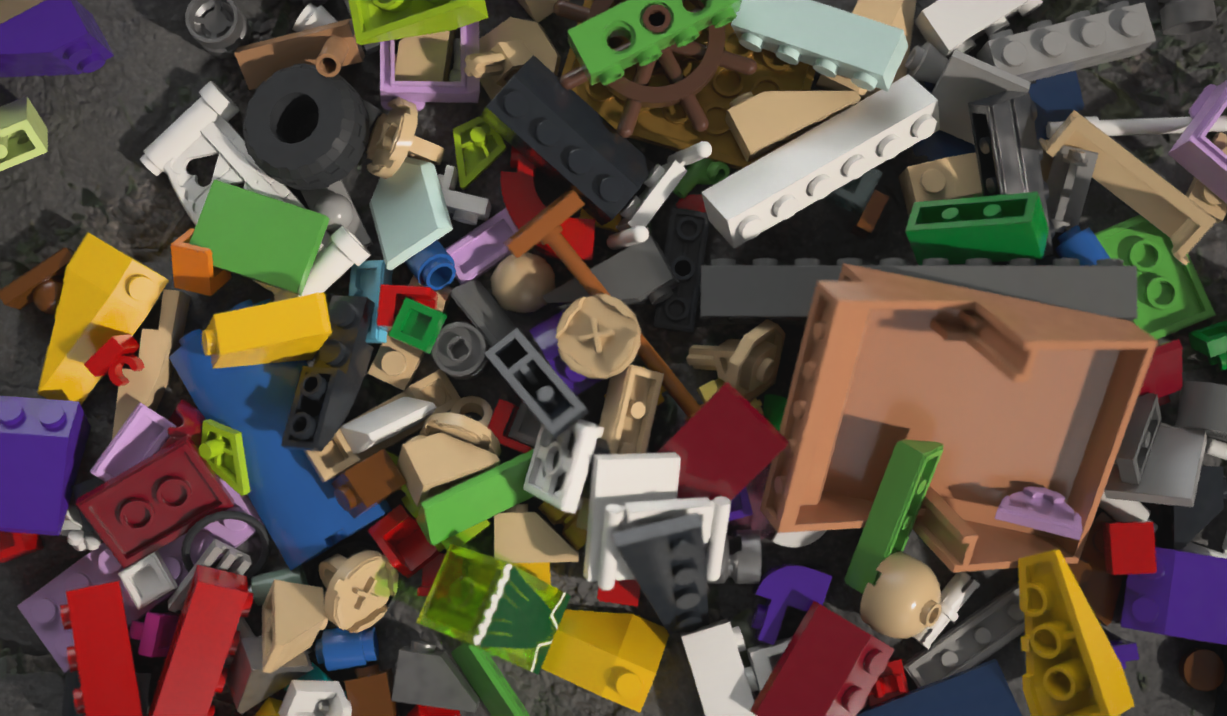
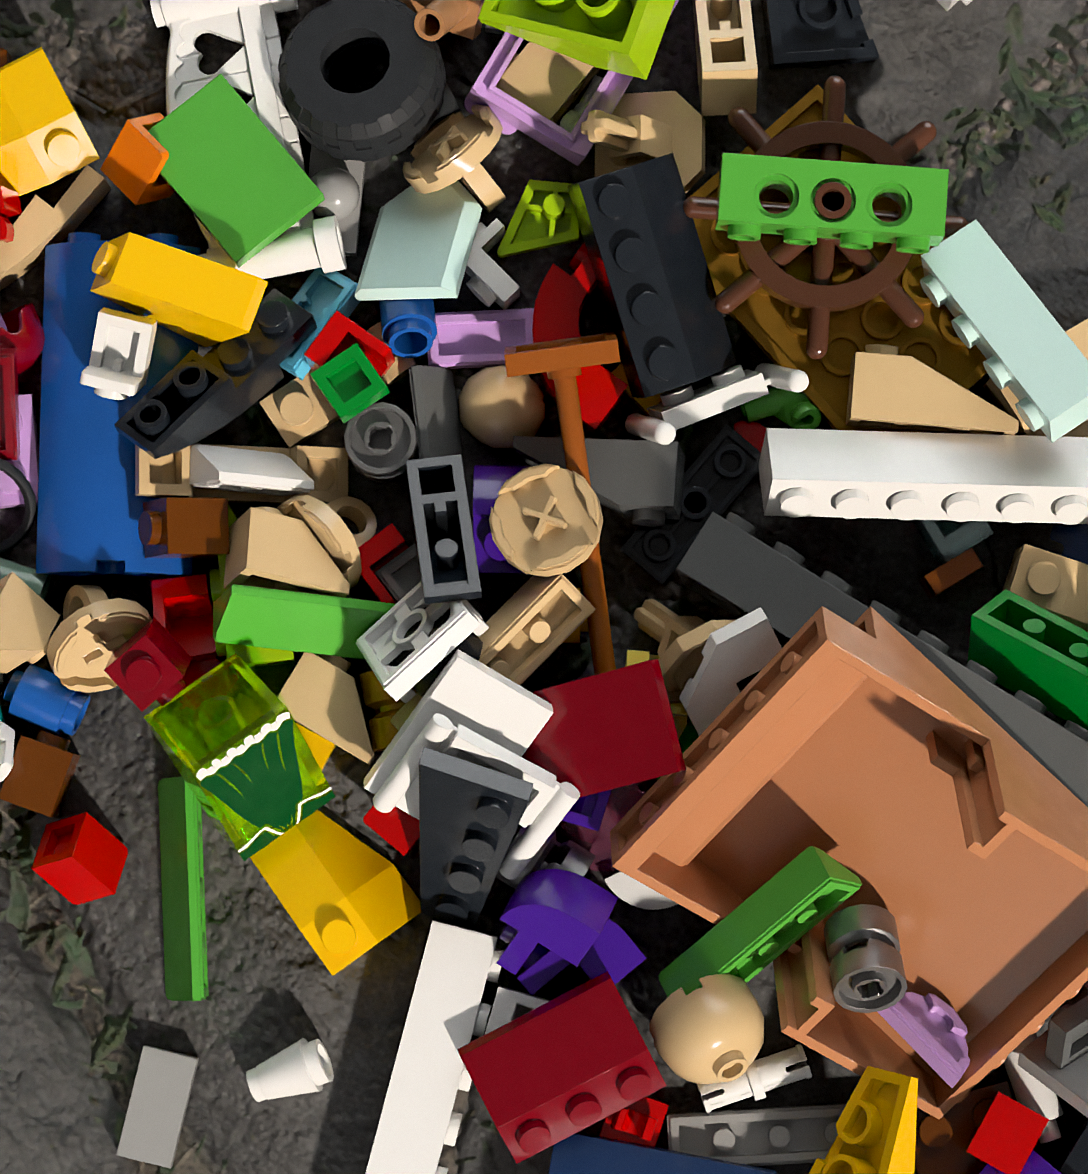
camera: 30 degrees right, 0 degrees up
lime piece [199,419,250,496] -> none
flat silver slope [392,641,480,712] -> none
none -> white bracket [80,307,158,400]
none -> dark red brick [104,617,192,712]
none -> dark purple brick [496,869,618,975]
none -> white tile [680,607,782,736]
none -> flat silver wheel [824,904,907,1013]

